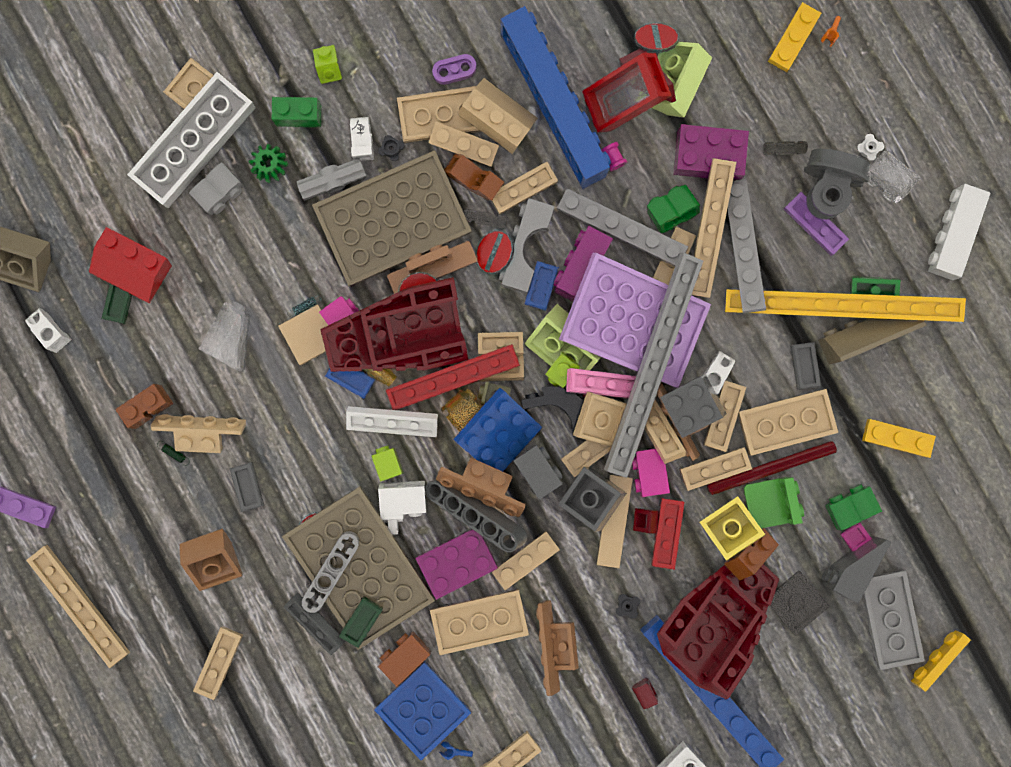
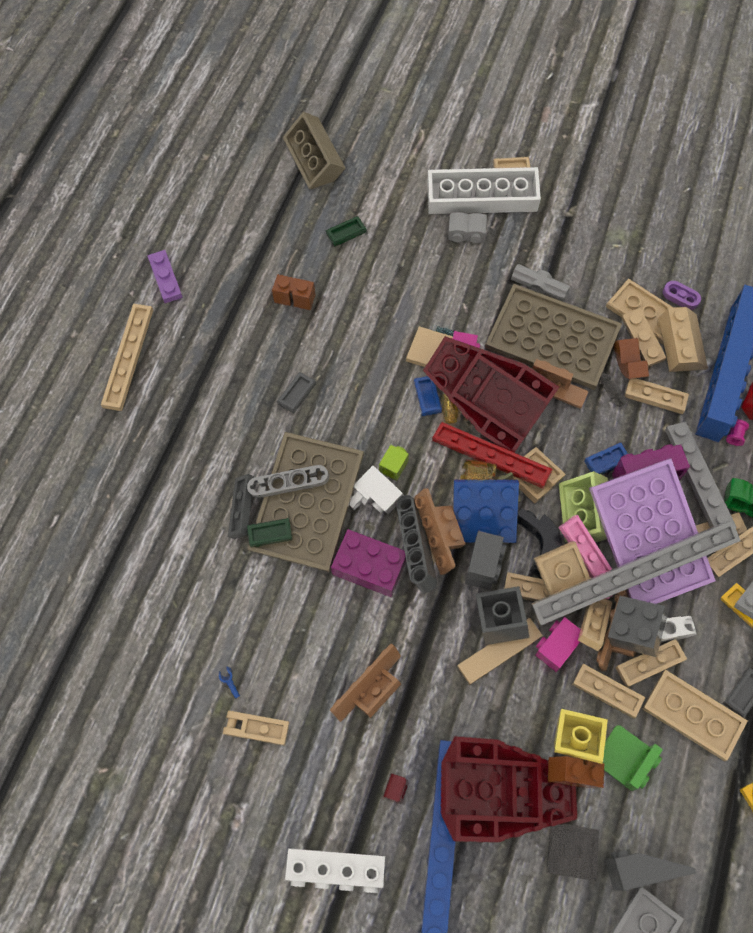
camera: 50 degrees right, 20 degrees down
white leg [25,308,72,353] -> none
red slope [89,227,172,304] -> none
tan bracket [151,414,246,453] -> none
dark green piece [157,441,190,466] -> none
medium nougat slope [179,529,242,591] -> none
tan plate [193,626,243,700] -> none
clear slope [199,301,250,372] -> none
green gear [249,143,288,183] -> none
green brick [271,97,321,127] -> none
lime bracket [313,45,342,84] -> none
white plate [346,406,438,437] -> none
white leg [350,117,374,161] -> none
blue plate [374,661,472,761] -> none
black plate [378,135,404,161] -> none
dark orange piece [378,631,432,687] -> none
tan plate [430,589,529,655] -> none
red piece [476,230,515,275] -> none
tan plate [492,531,560,590] -> none
light grey arch [499,198,554,295] -> none
lime bracket [545,352,580,388] -> none
black plate [616,594,640,619] -> none
dark red brick [633,508,659,534] -> none
red plate [651,498,685,570] -> none
dark red axle [707,441,837,495] -> none
green brick [825,484,882,531] -> none
dark pink tile [840,522,872,551] -> none

